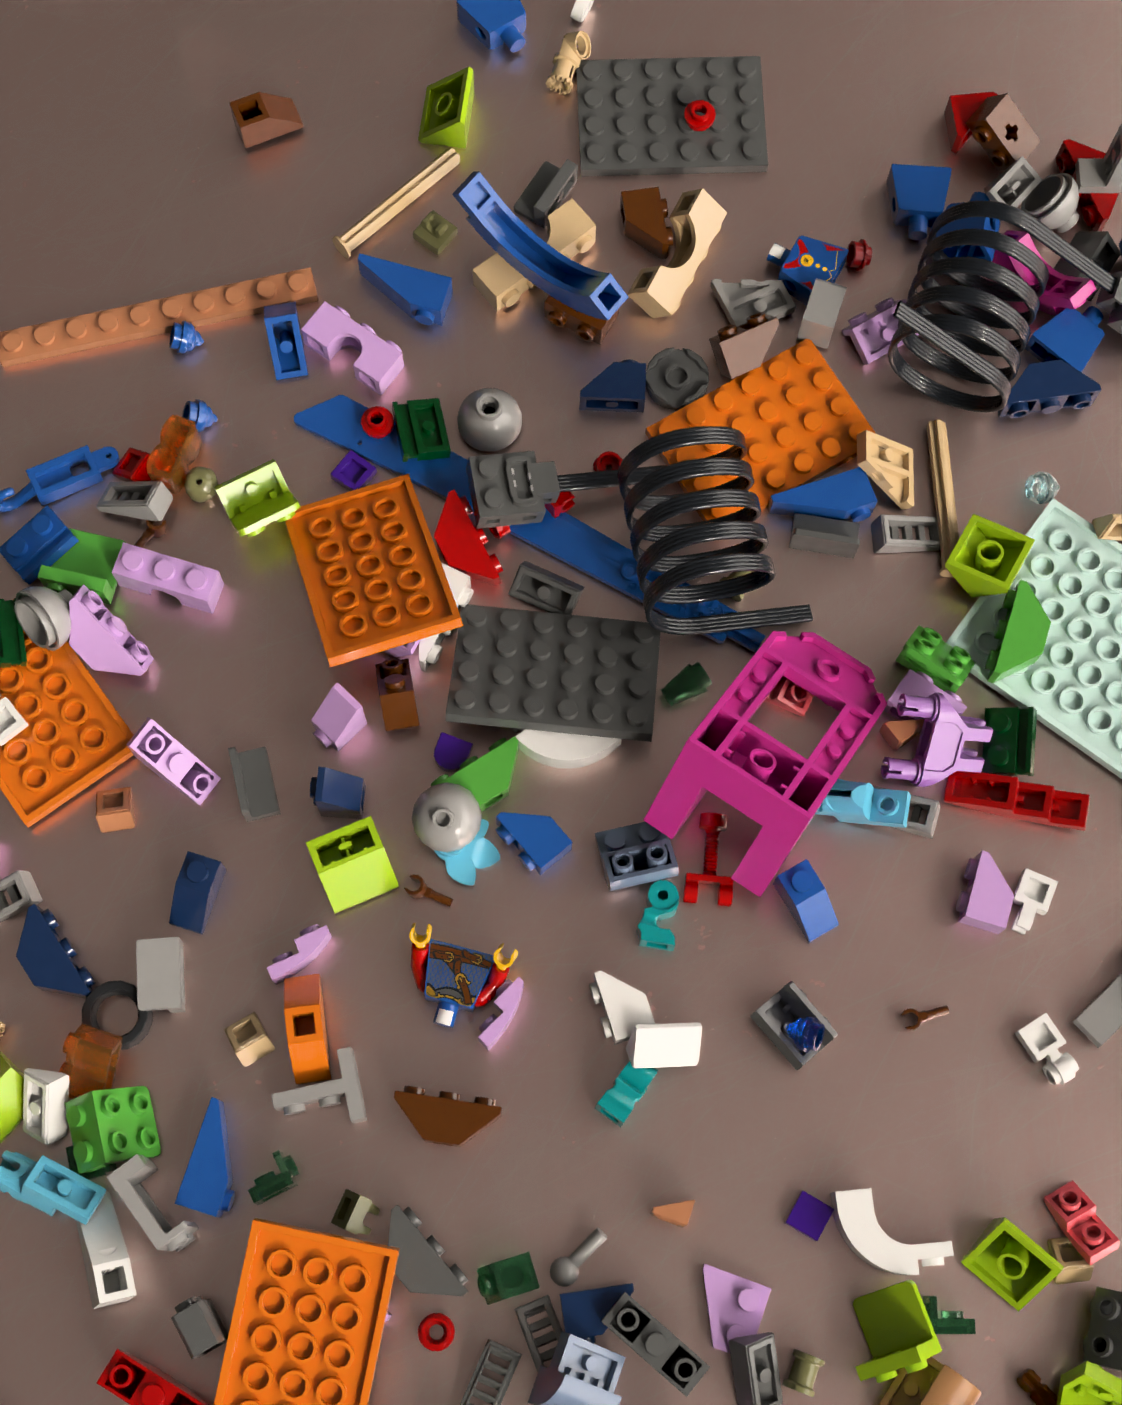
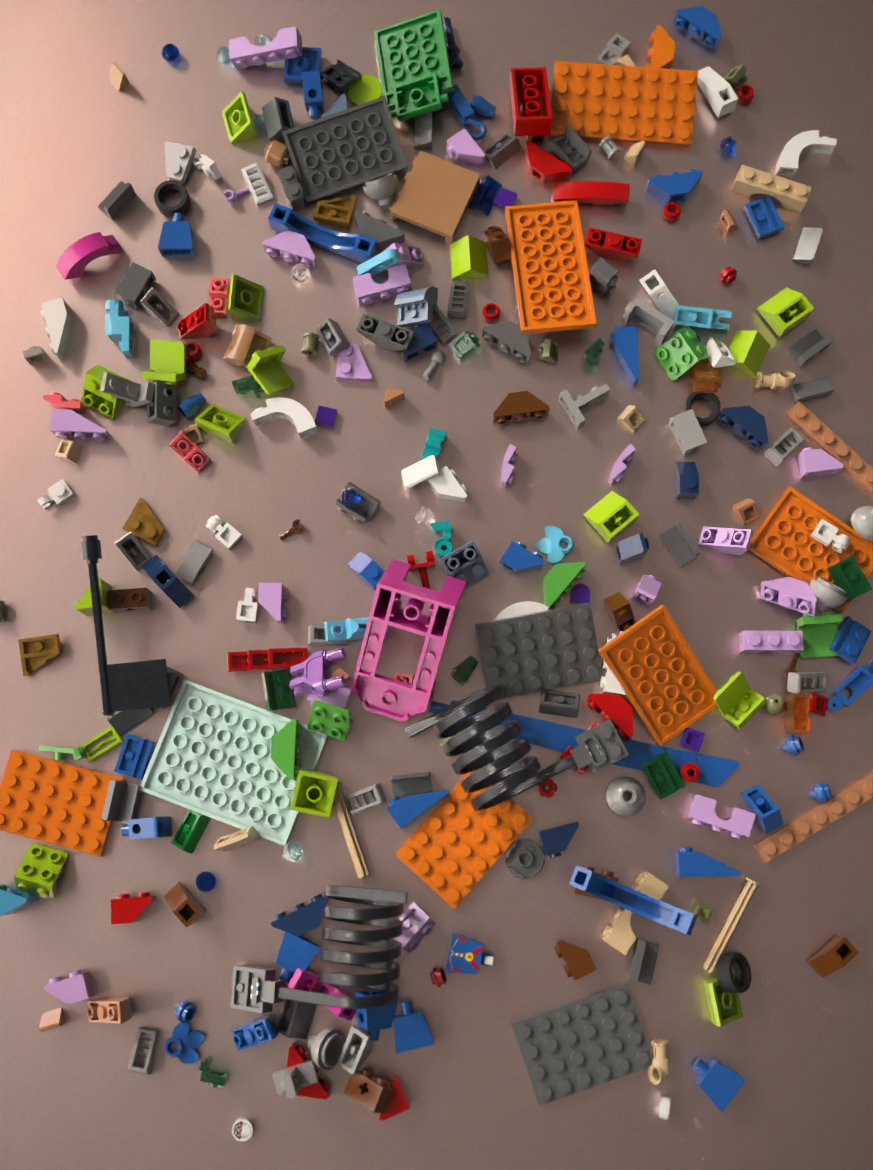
camera: 170 degrees right, 5 degrees up
orange slope [284,974,332,1085] -> none
reddish brown hand [404,874,453,907] -> none
torso [409,922,518,1028] -> none
light grey cylinder [412,782,482,853] -> none
tan arch [627,188,727,318] -> none
red plate [684,100,716,132] -> none
slope [709,312,779,379] -> none
light grey wing [710,279,796,327] -> none
light grey slope [797,278,847,349] -> none
tan wing [857,430,914,510] -> none
none -> blue cone [178,392,206,418]
none -> clear plate [415,507,435,526]
none -> black tyre [716,952,751,994]

